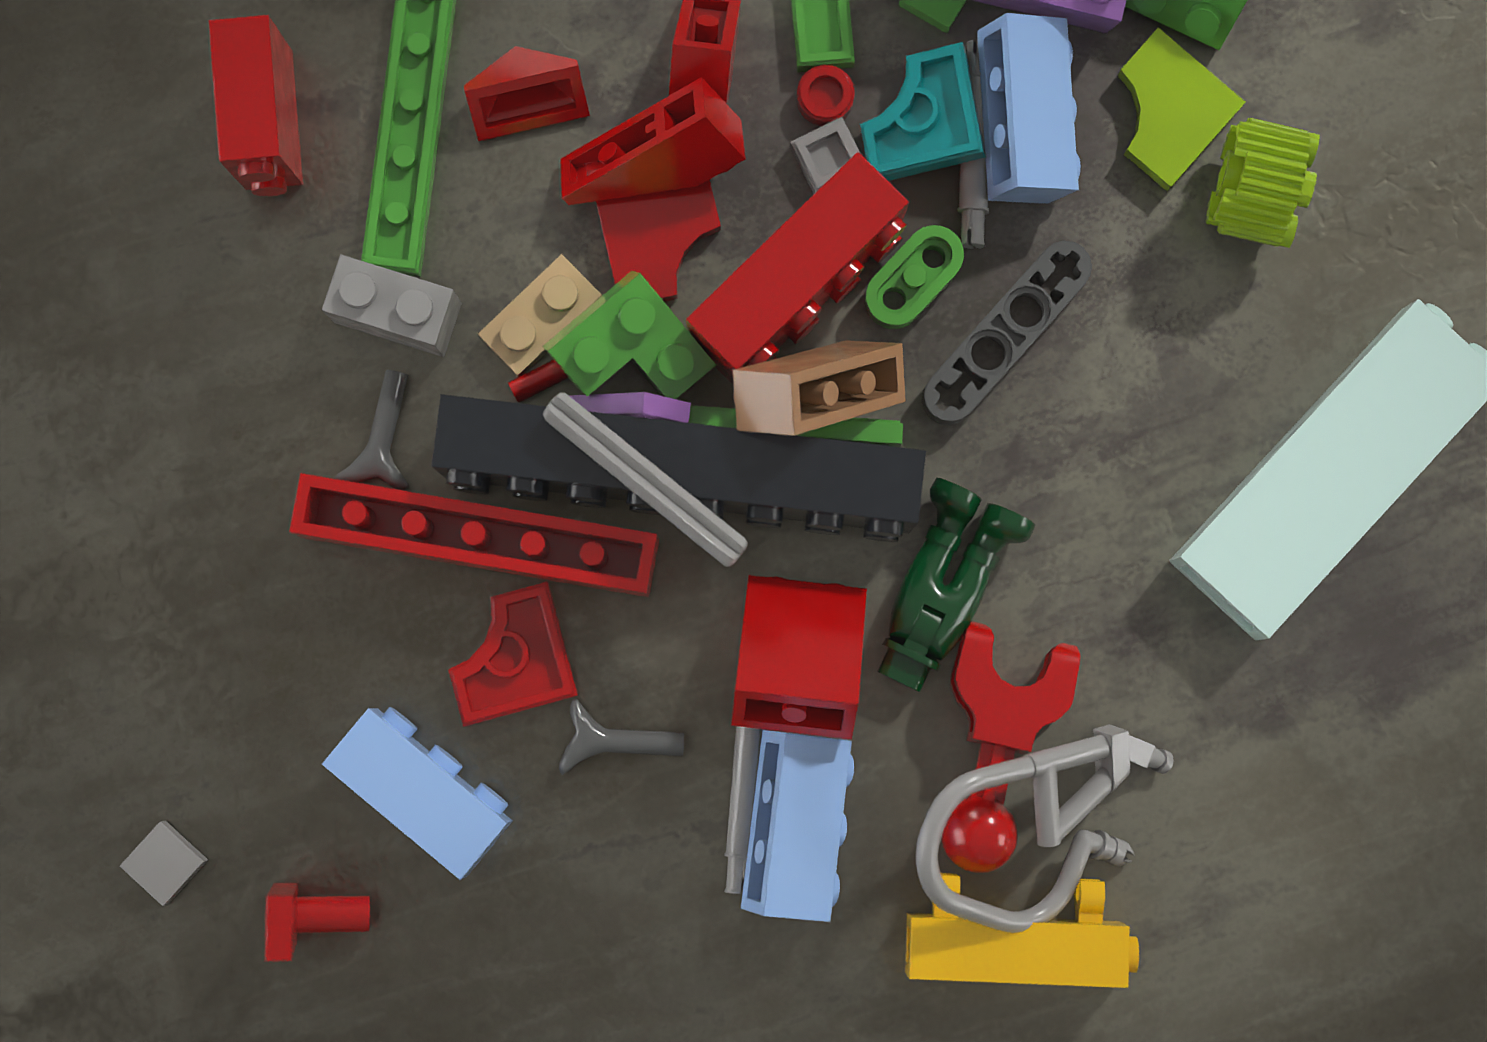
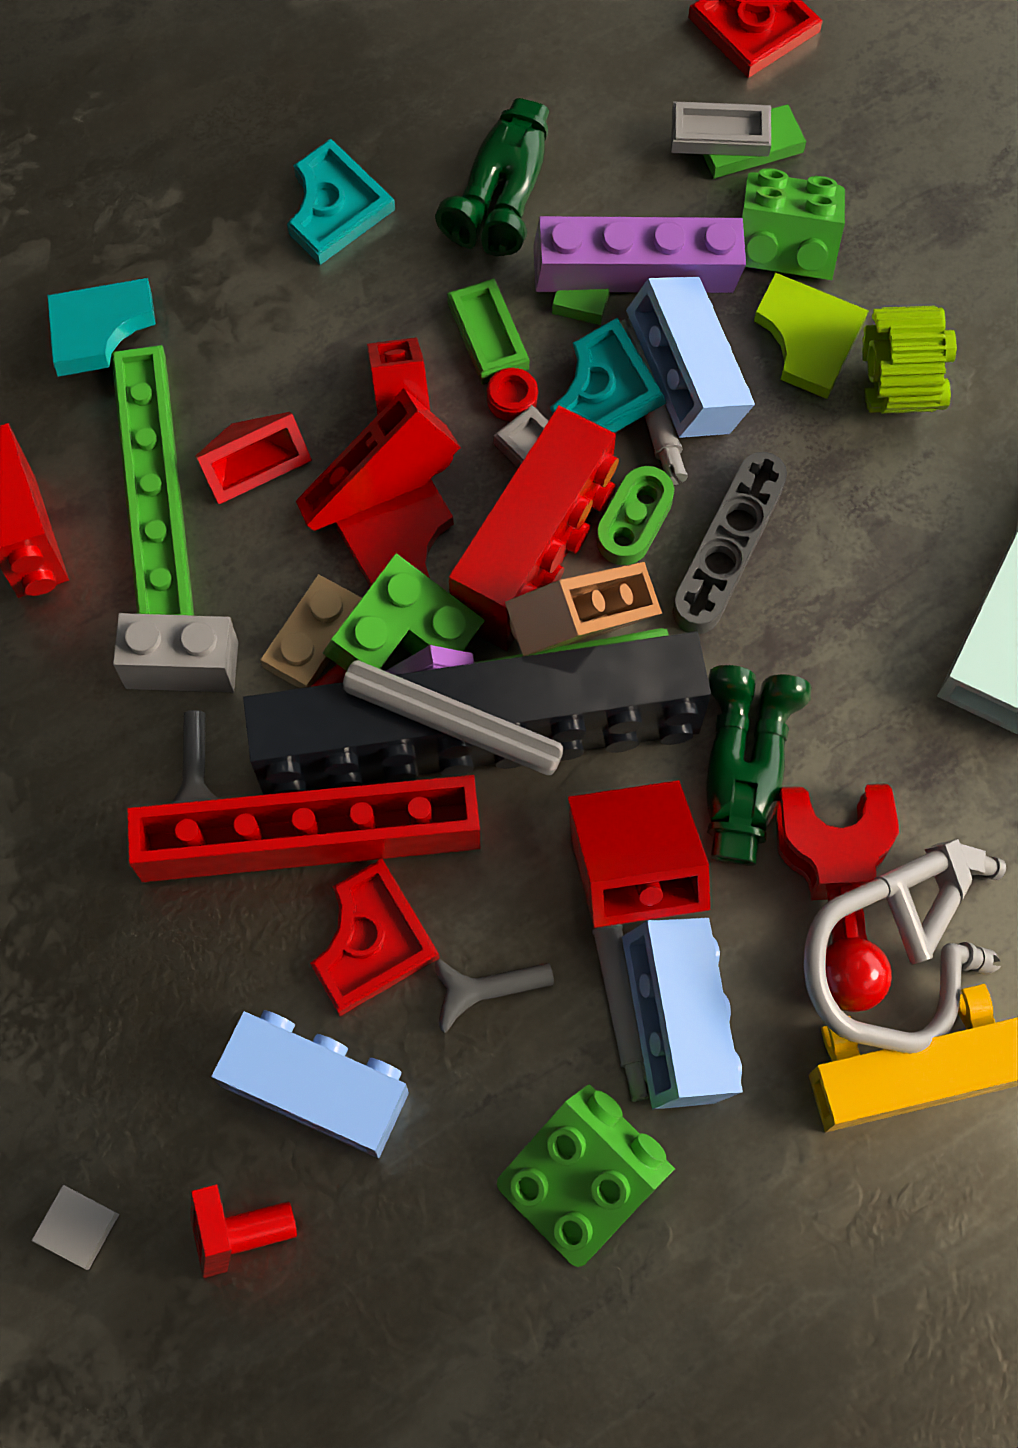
camera: 15 degrees left, 15 degrees down
none -> bright green bracket [497,1084,675,1267]

